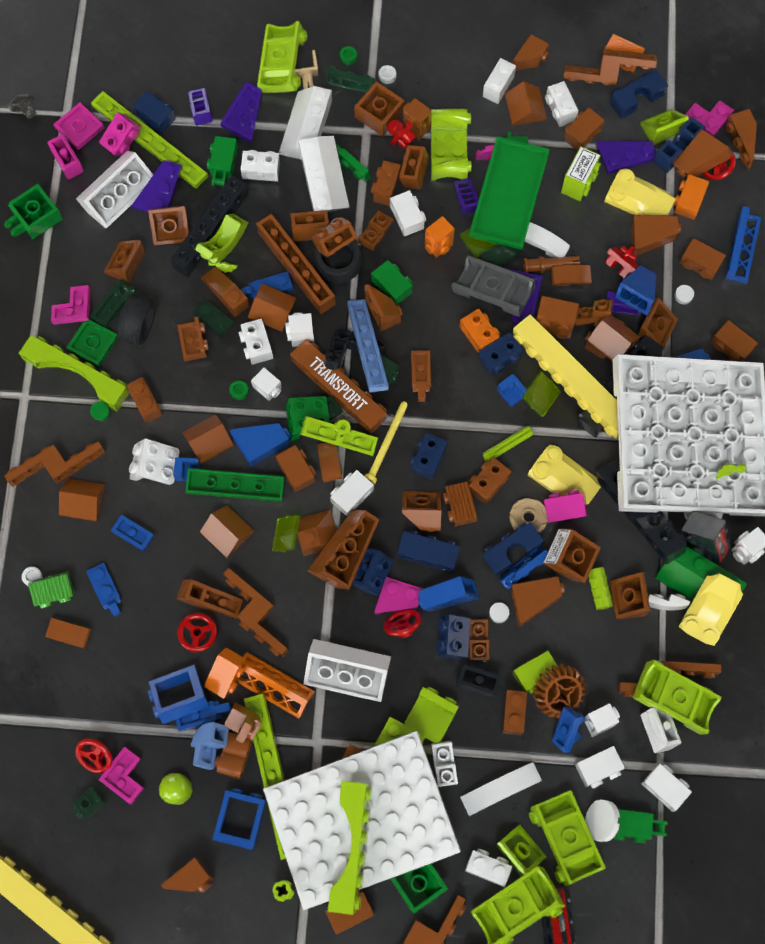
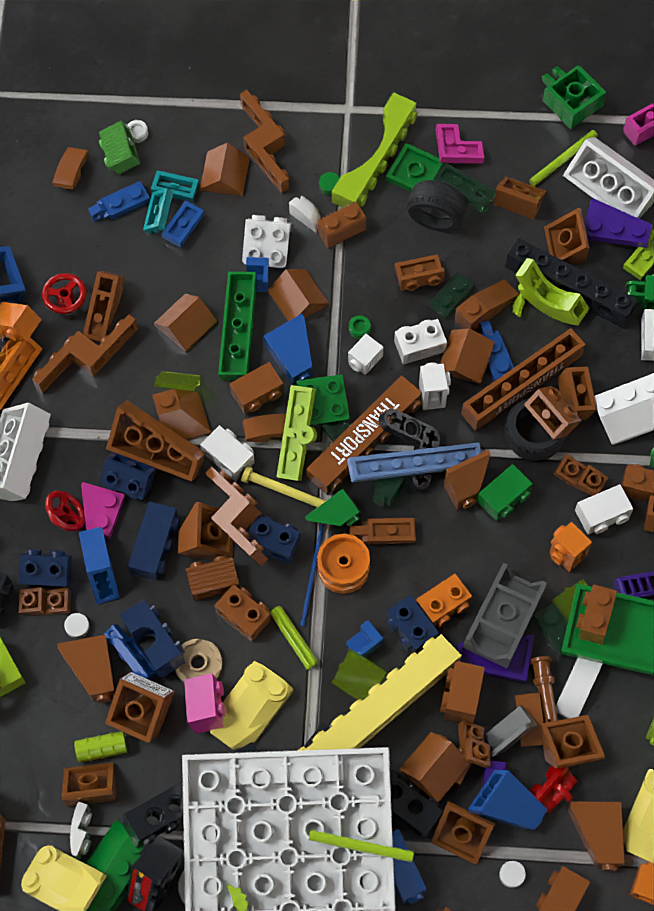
camera: 90 degrees right, 5 degrees down
none -> teal tile [143,188,173,234]
none -> teal tile [151,170,199,202]
none -> bracket [205,466,268,566]
none -> white brick [289,196,321,233]
none -> blue piece [300,523,325,627]
none -> green slope [305,489,361,527]
none -> lime bar [309,830,414,862]
none -> orange wheel [317,534,370,594]
none -> dark grey panel [484,705,537,758]
none -> lime bar [529,130,598,186]
none -> dark orange slope [541,715,605,768]
none -> dark orange brick [576,584,617,645]

